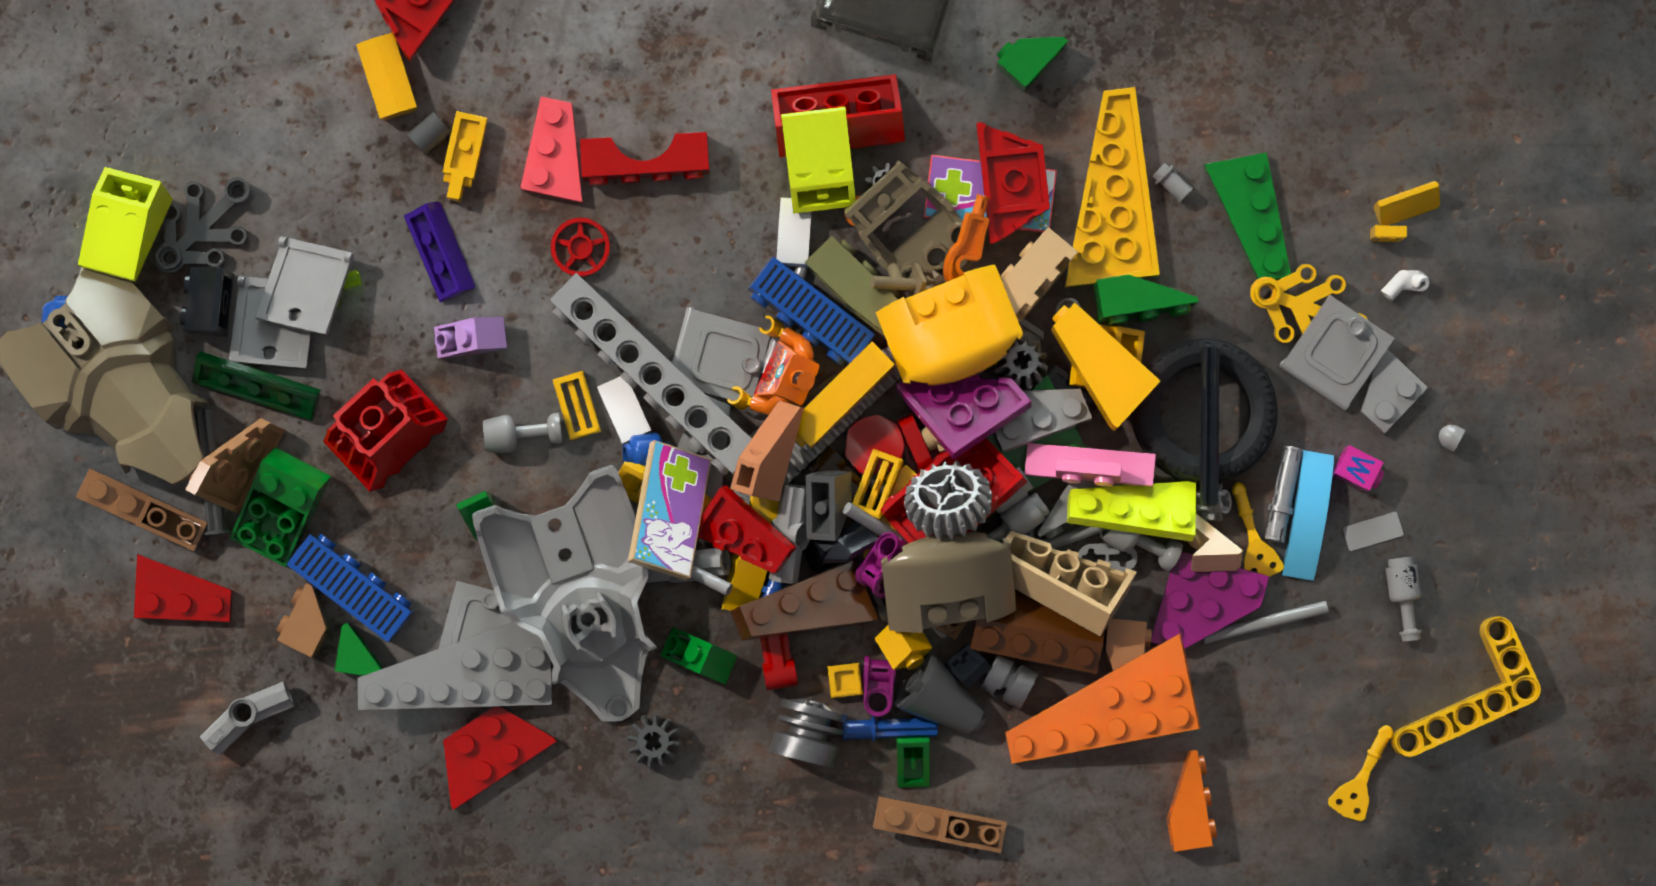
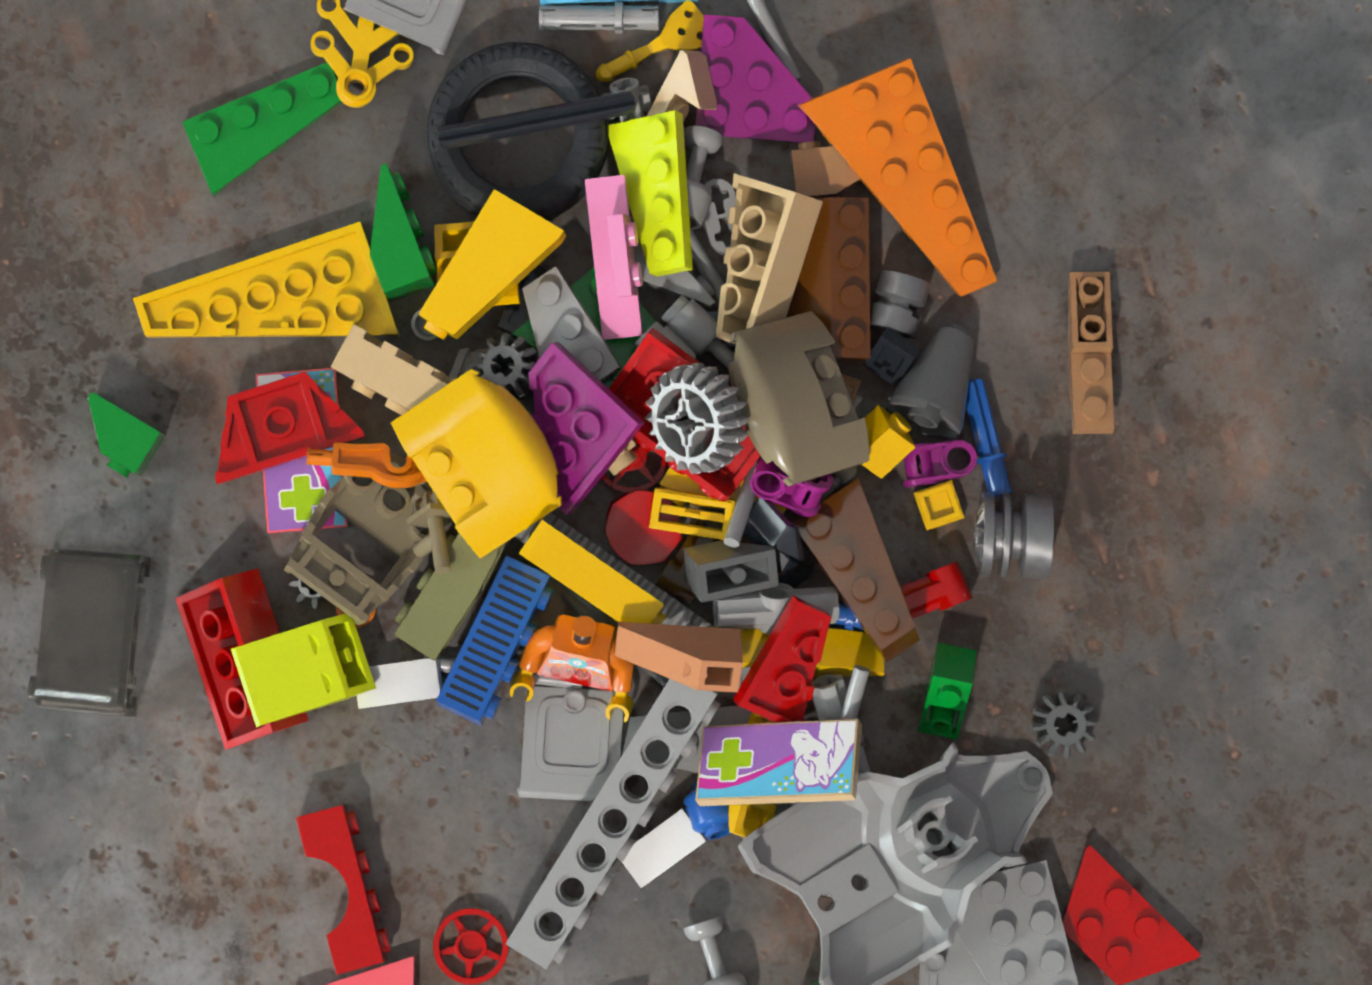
camera: 105 degrees left, 0 degrees up
yellow tile [553,371,601,441] -> none
green slope [896,737,930,788] -> none
red beam [897,413,933,471] -> none
light grey pin [1152,163,1193,202] -> none
orange slope [1167,749,1217,852] -> none

